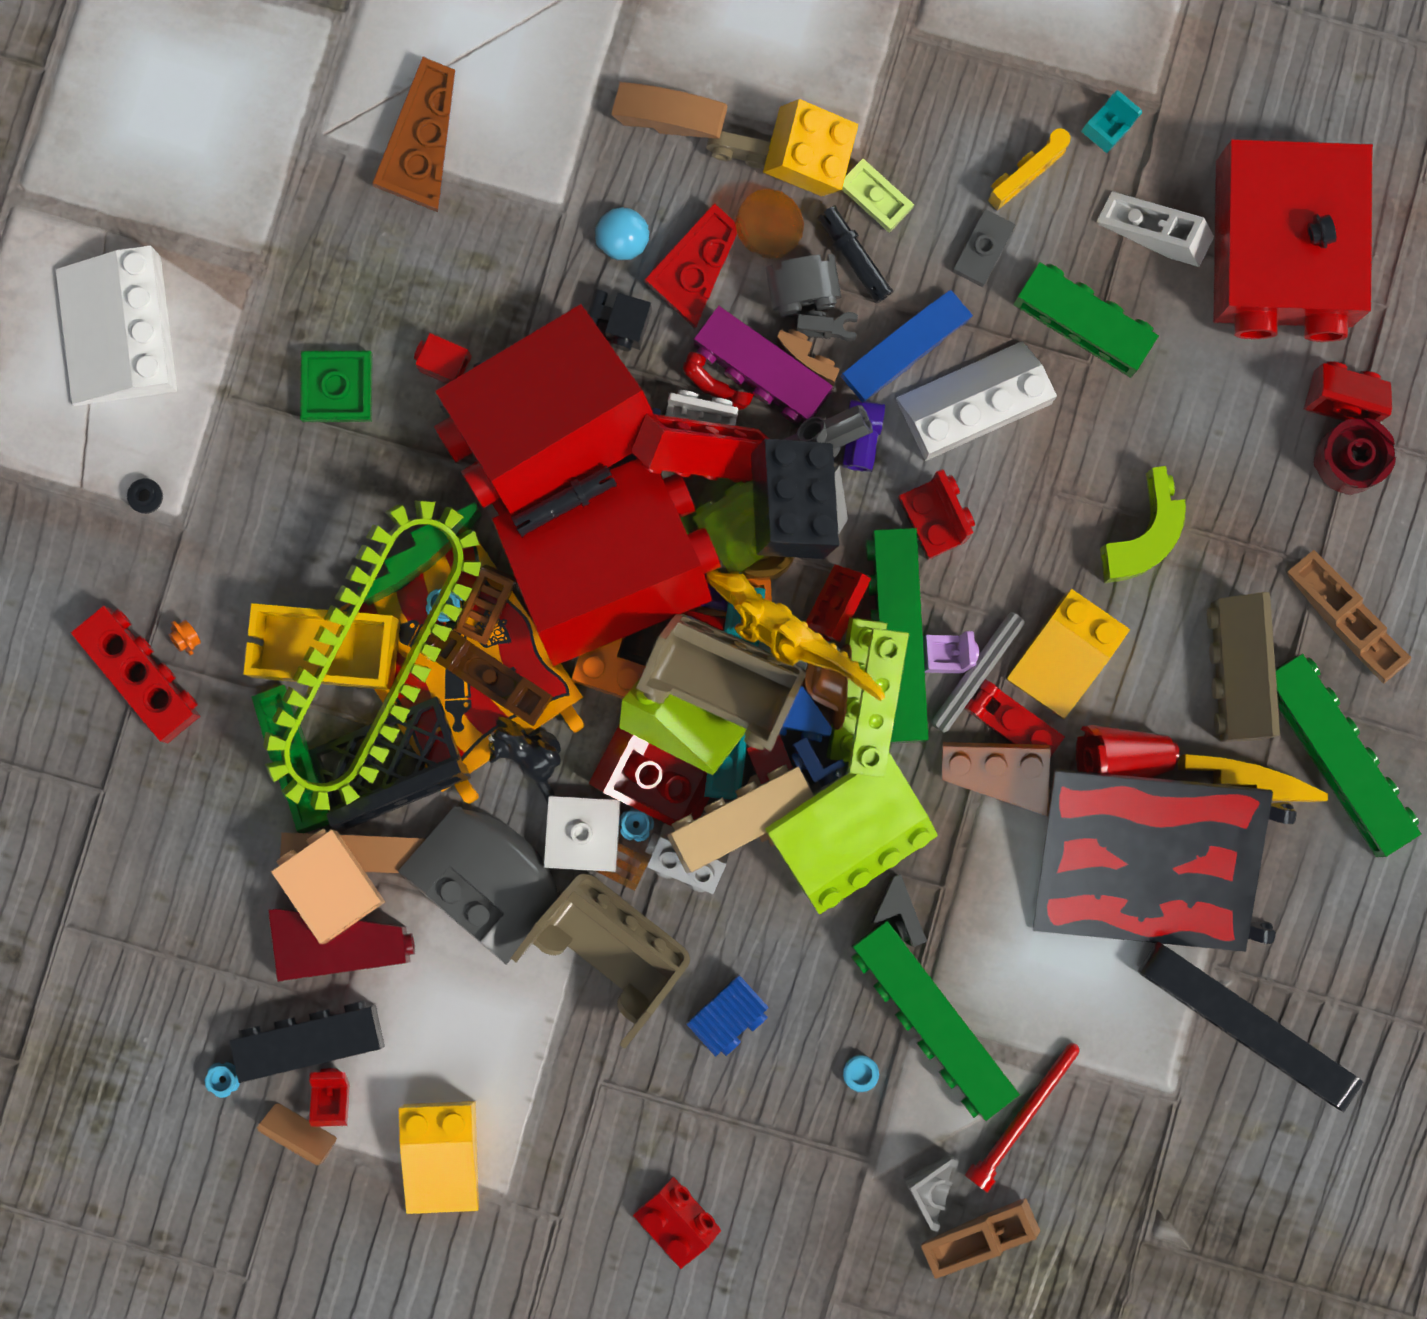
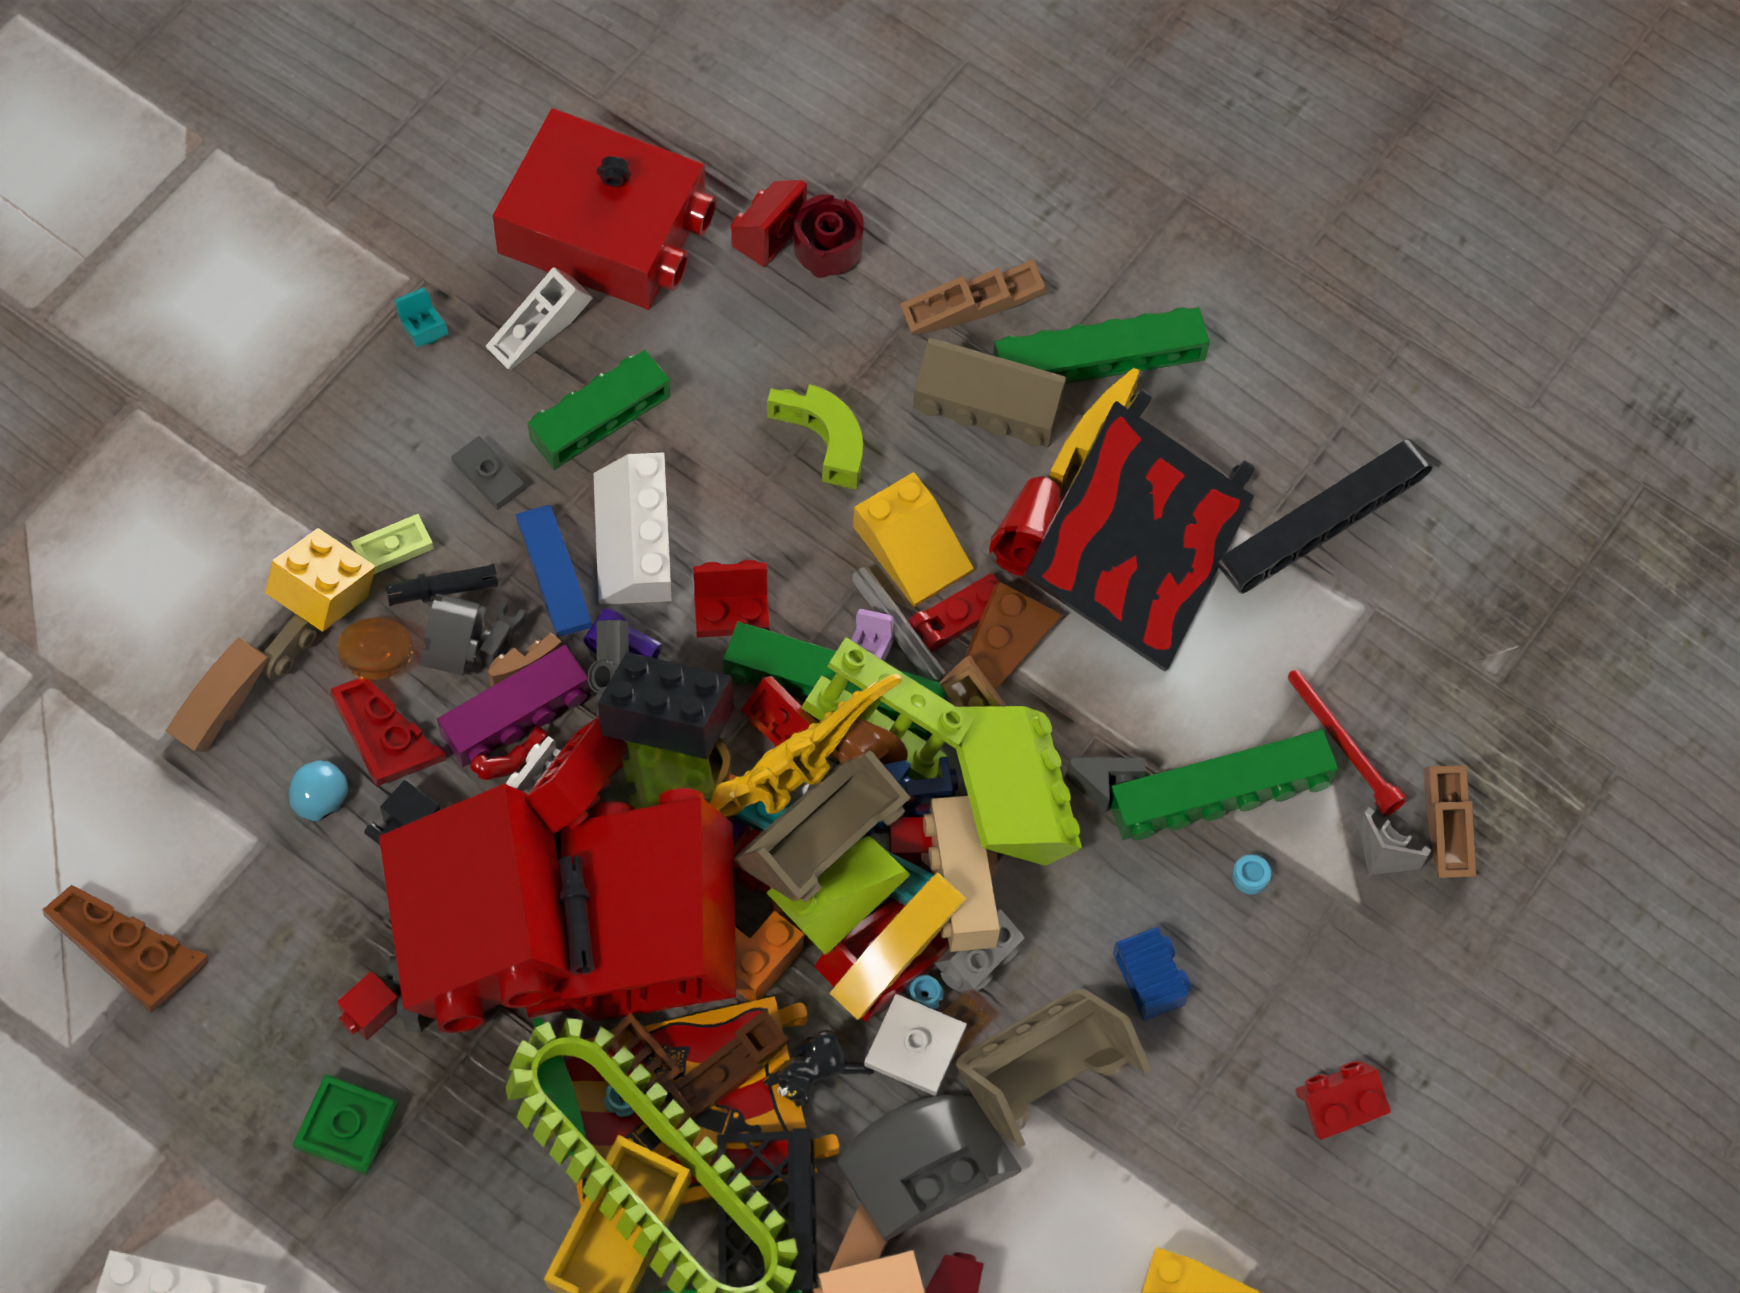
camera: 70 degrees left, 20 degrees down
yellow plate [988,128,1071,211] -> none
none -> yellow slope [829,873,966,1020]
none -> medium nougat slope [939,655,1007,707]

